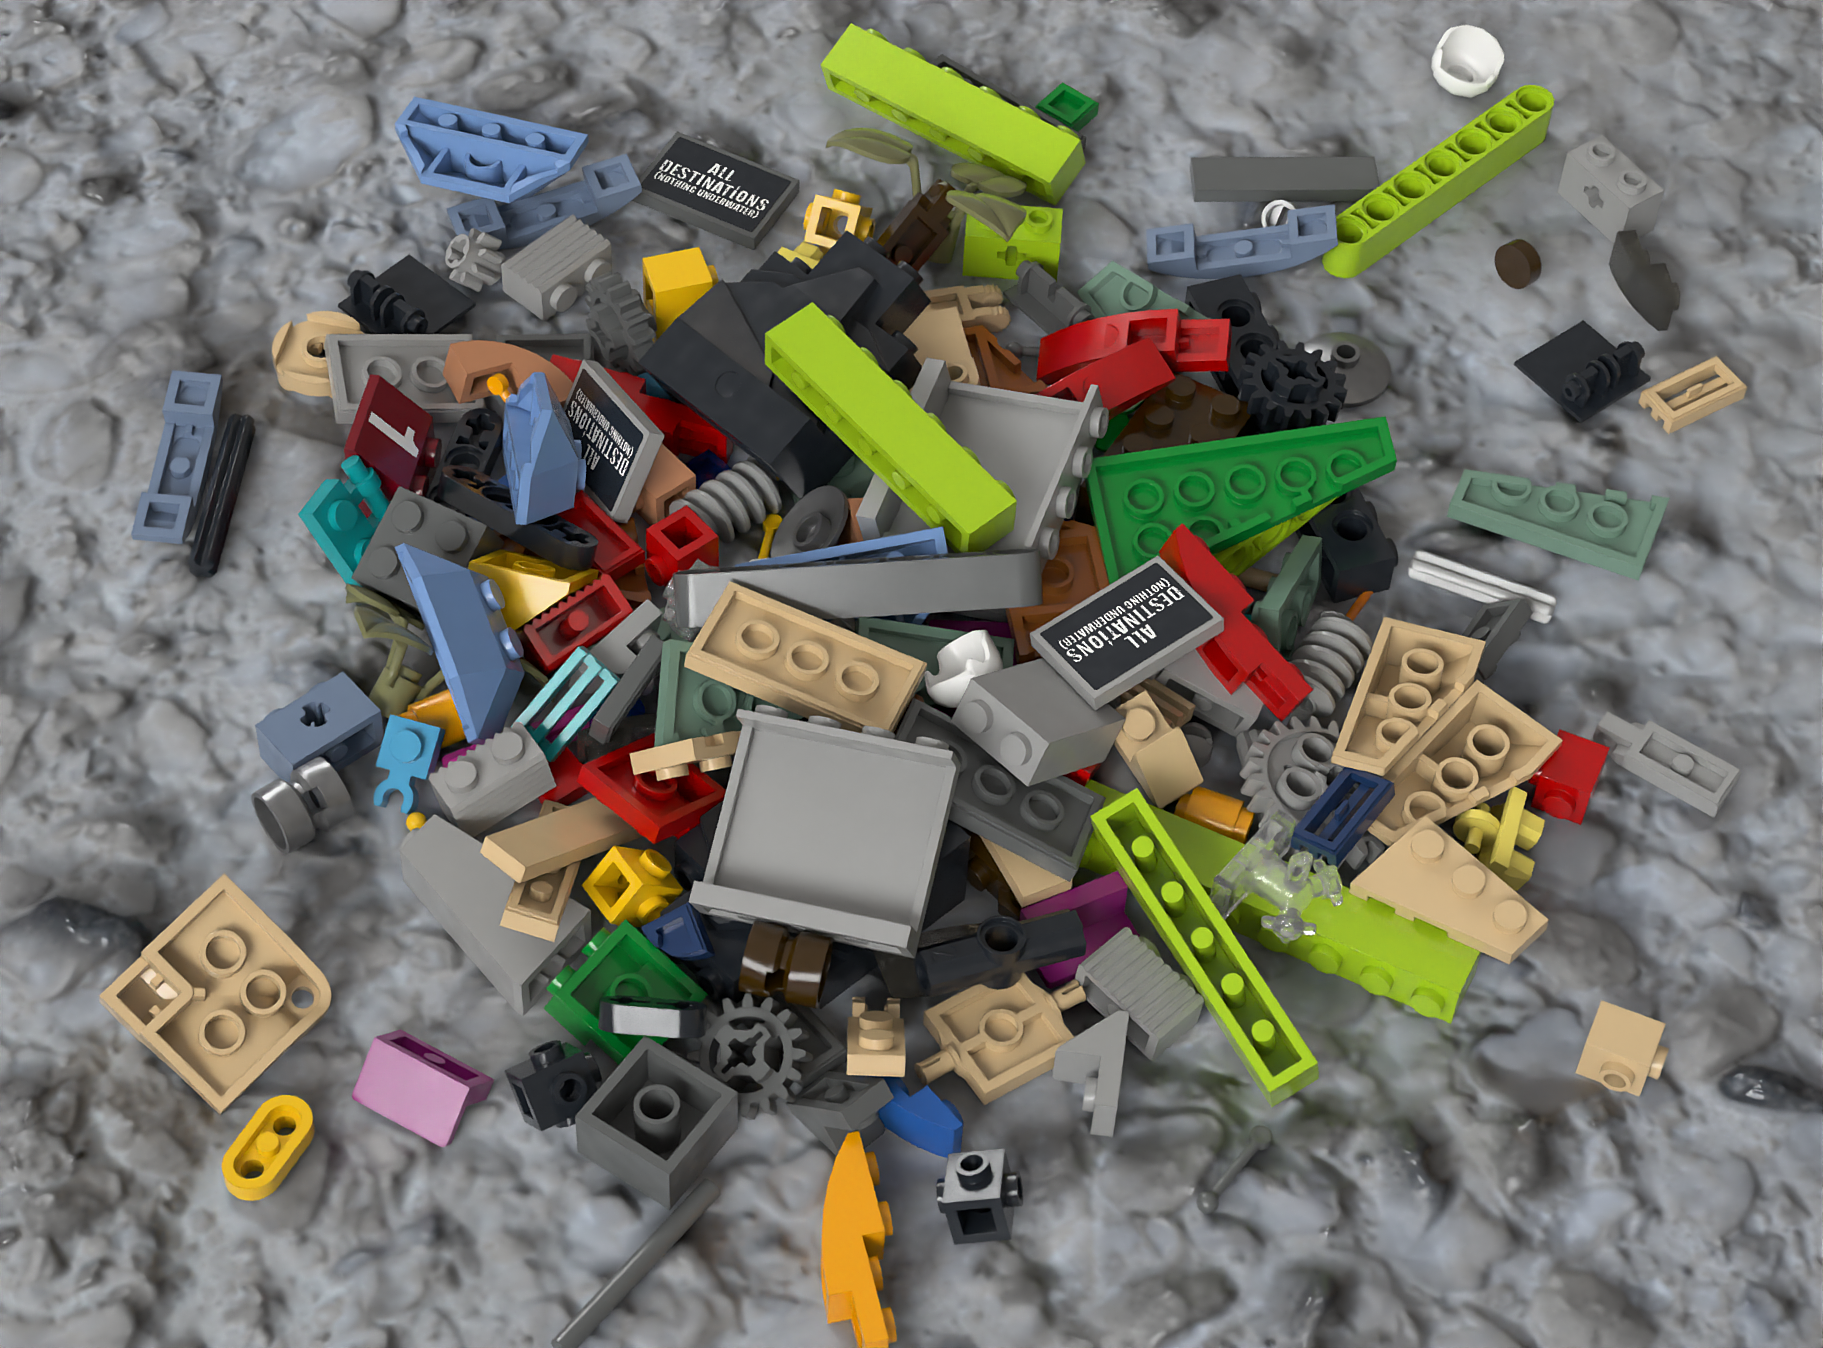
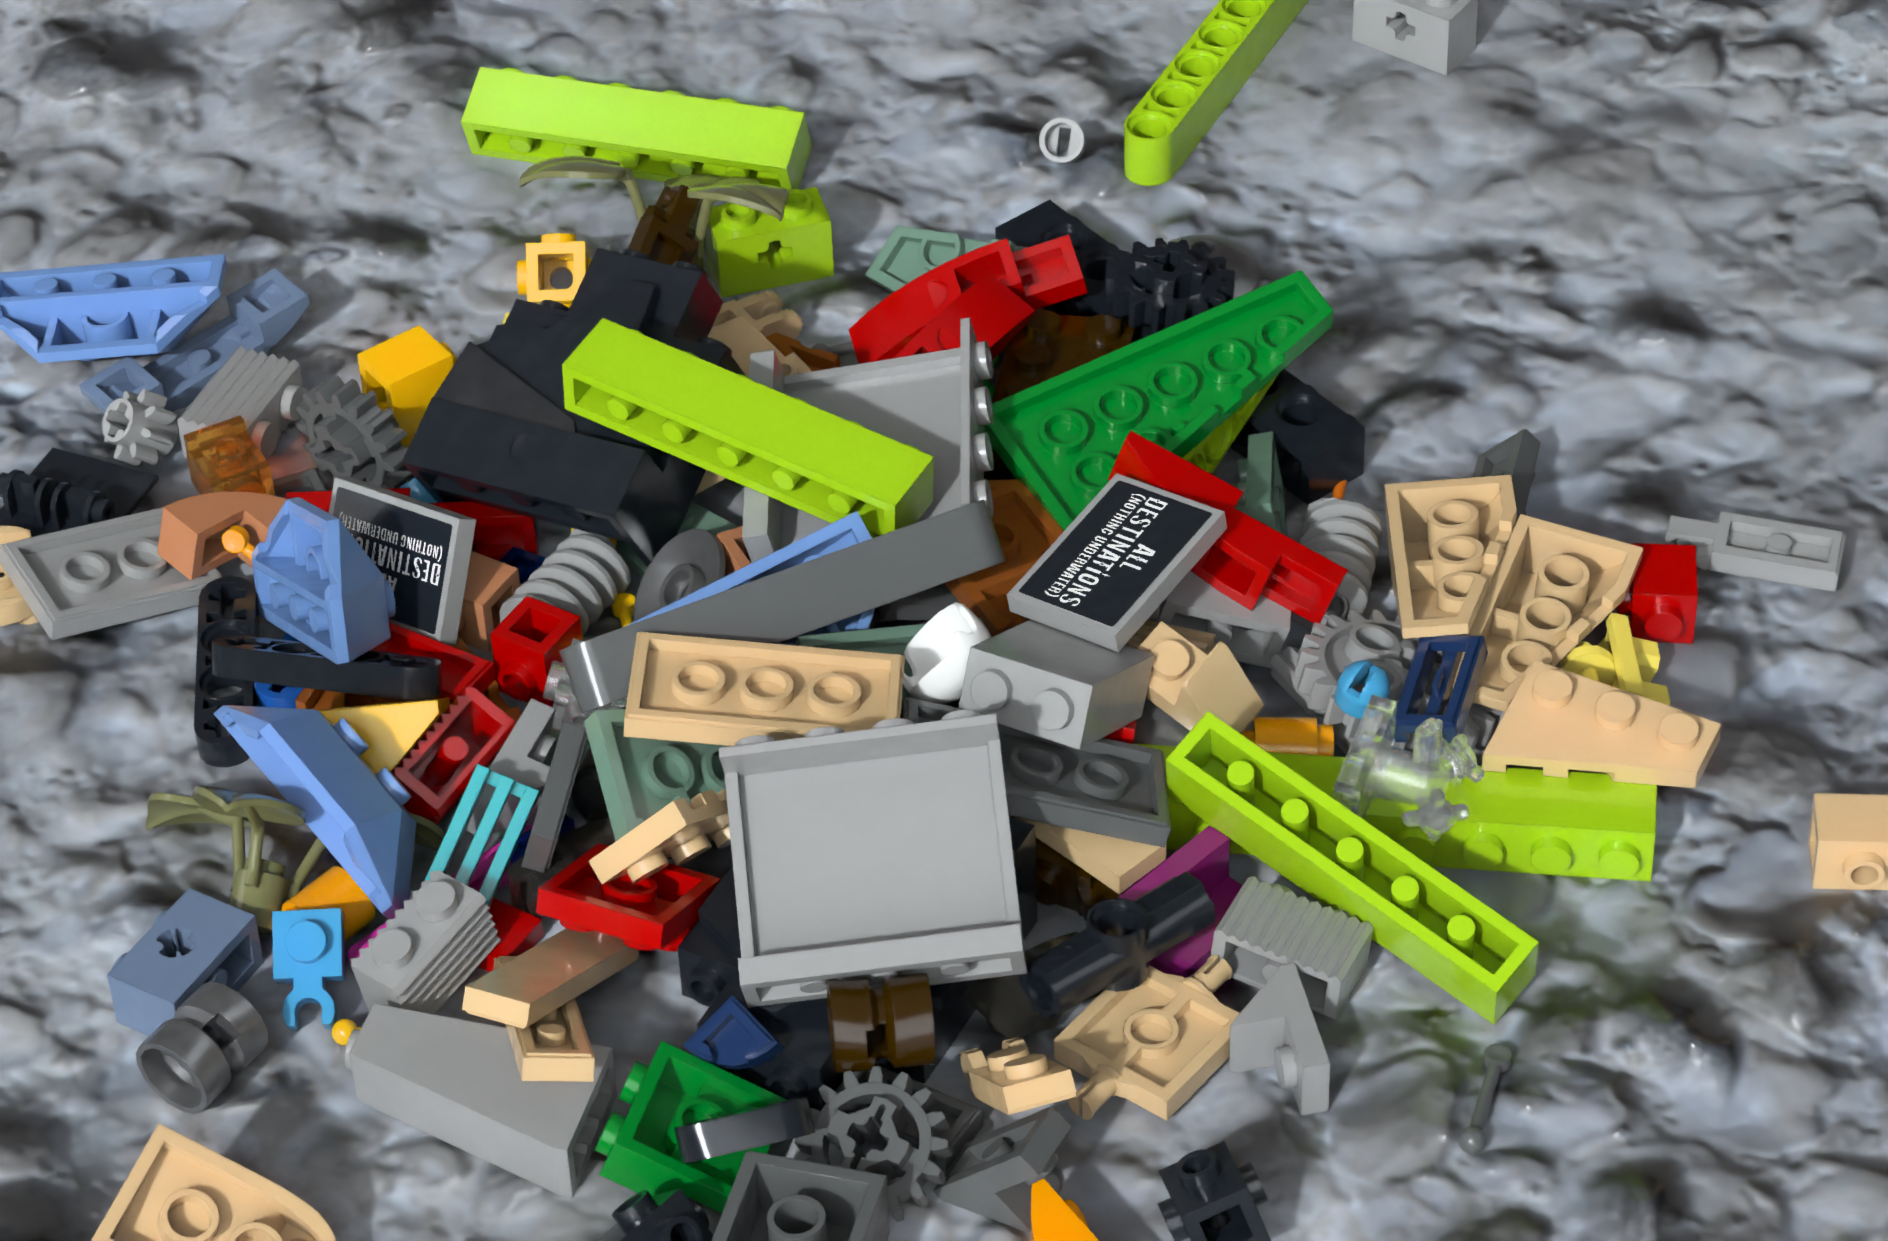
camera: 15 degrees left, 10 degrees down
teal plate [298,455,391,587] -> none
dark red slope [344,374,442,518] -> none
dark grey brick [352,486,505,617] -> none
yellow brick [581,846,684,928] -> none
tile [632,131,800,250] -> none
blue slope [861,1075,964,1158] -> none
dark grey hinge [1003,260,1094,335] -> none
green tile [1035,82,1099,132] -> none
sand blue slope [1146,204,1338,279] -> none
dark grey tile [1190,157,1380,202] -> none
axle [1408,550,1557,624] -> none
sand green wing [1447,469,1670,581] -> none
dark brown tile [1495,239,1542,289] -> none
black hinge [1514,320,1651,423] -> none
clear smoke slope [1609,230,1680,331] -> none
tan tile [1638,356,1747,434] -> none
none -> clear orange brick [183,415,275,496]
none -> dark azure hinge [1334,660,1390,719]

